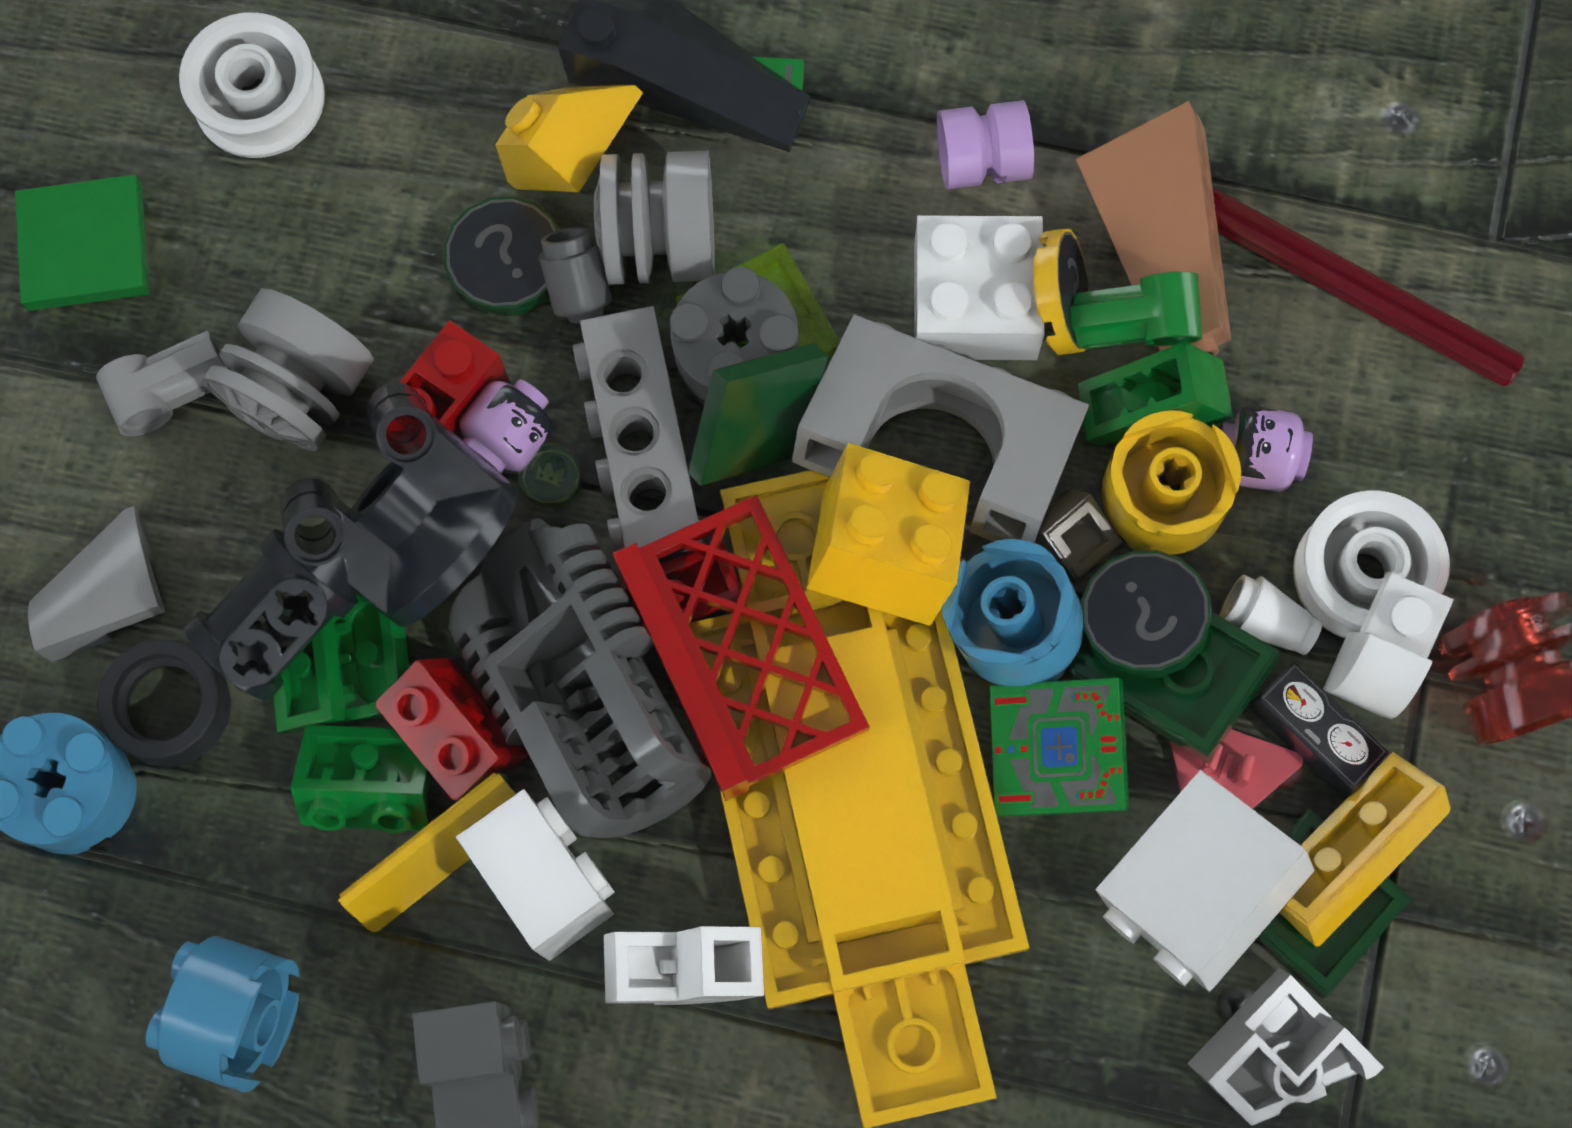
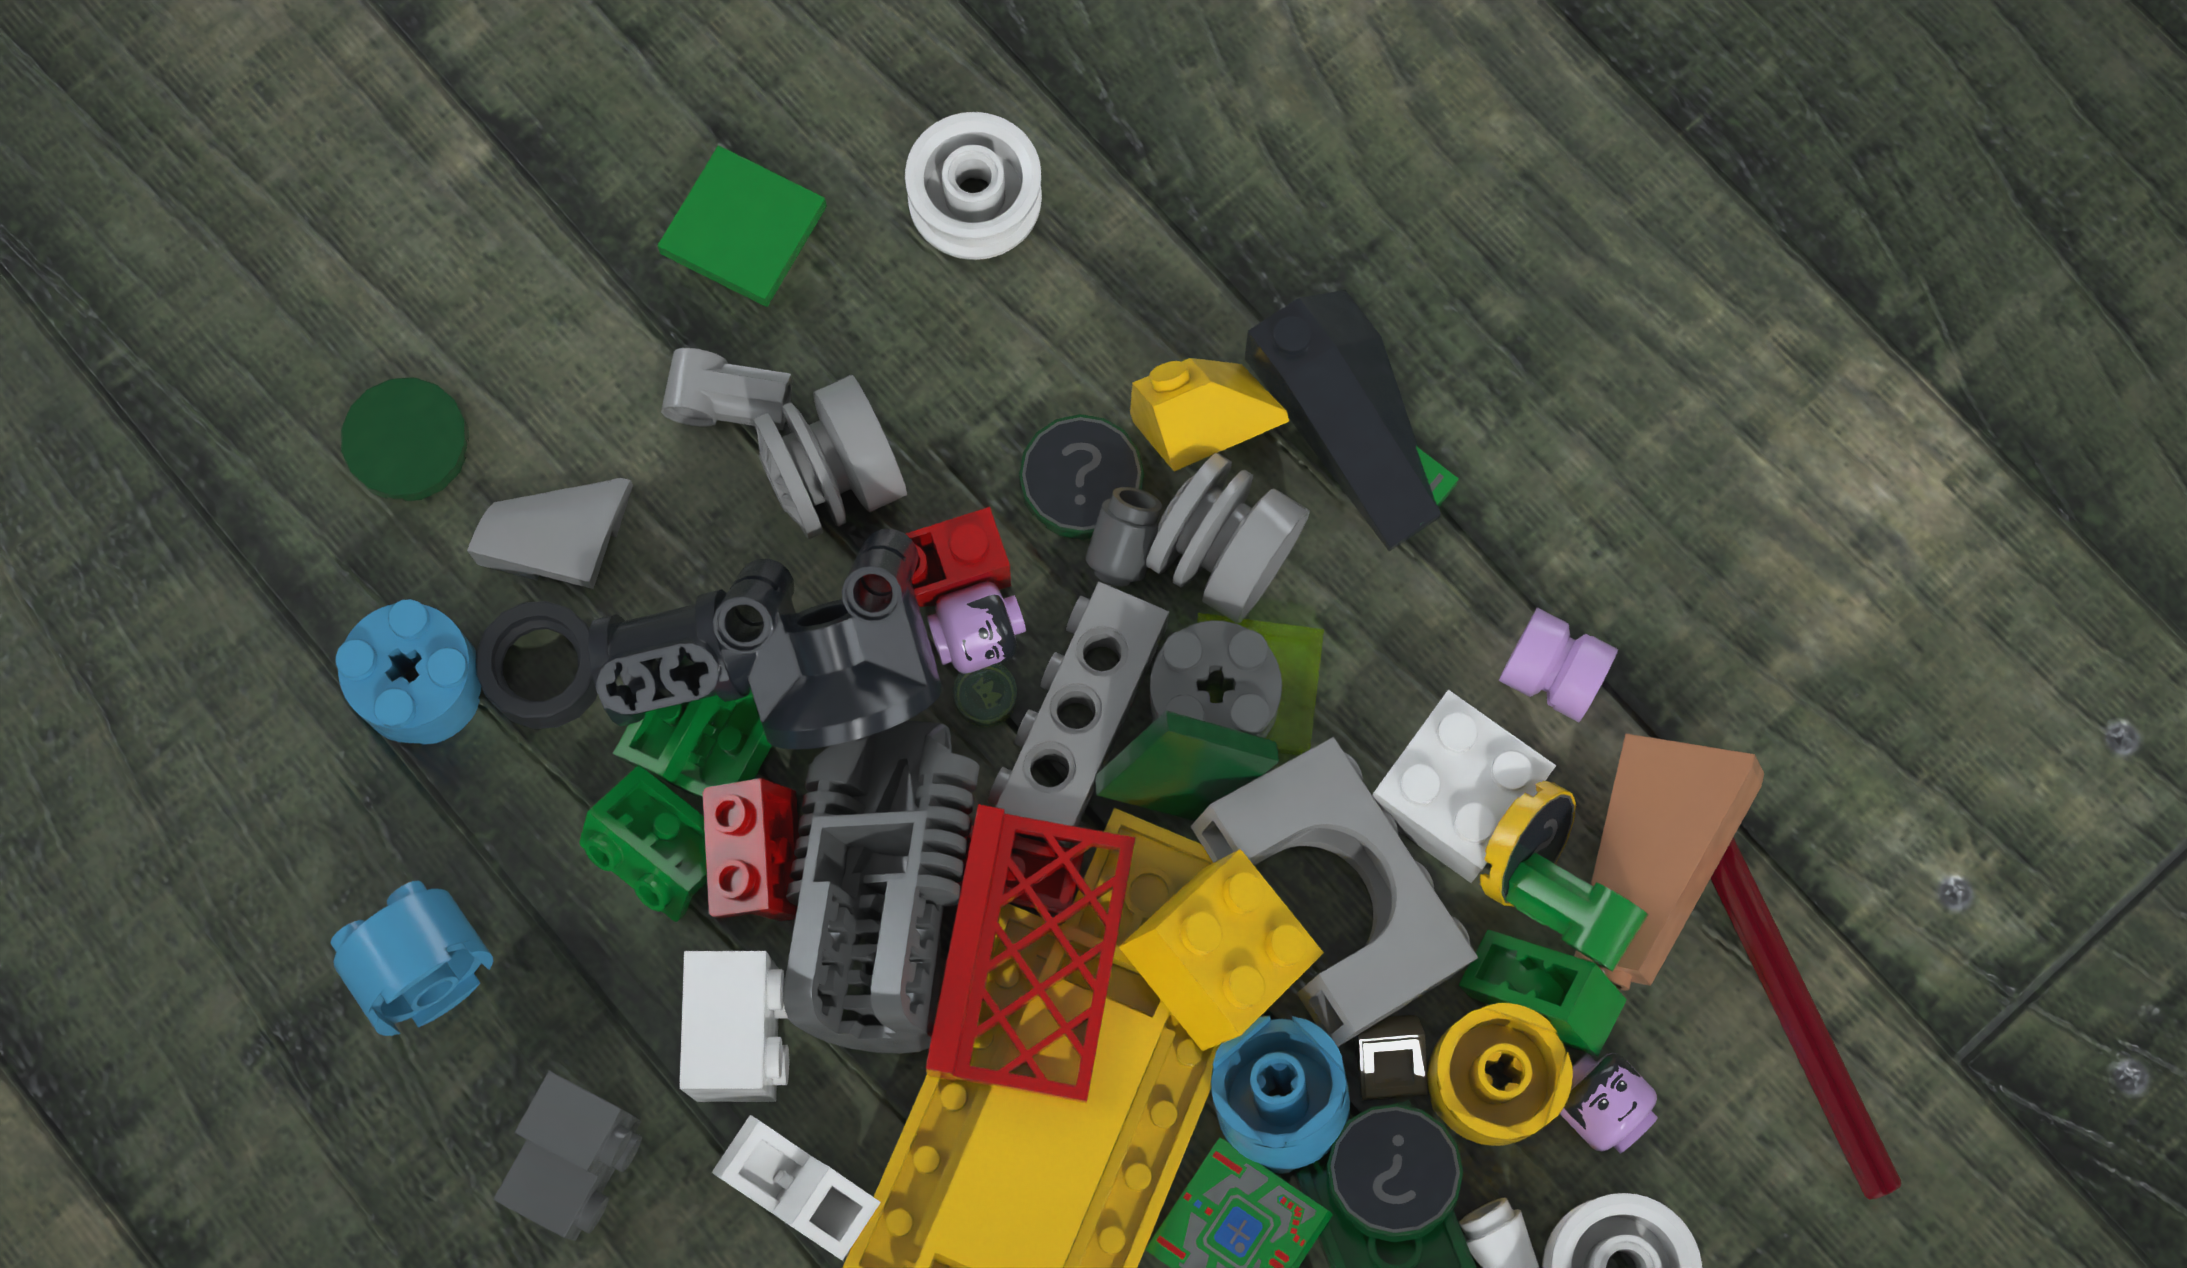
camera: 30 degrees right, 0 degrees up
yellow slope [338,773,516,932] -> none

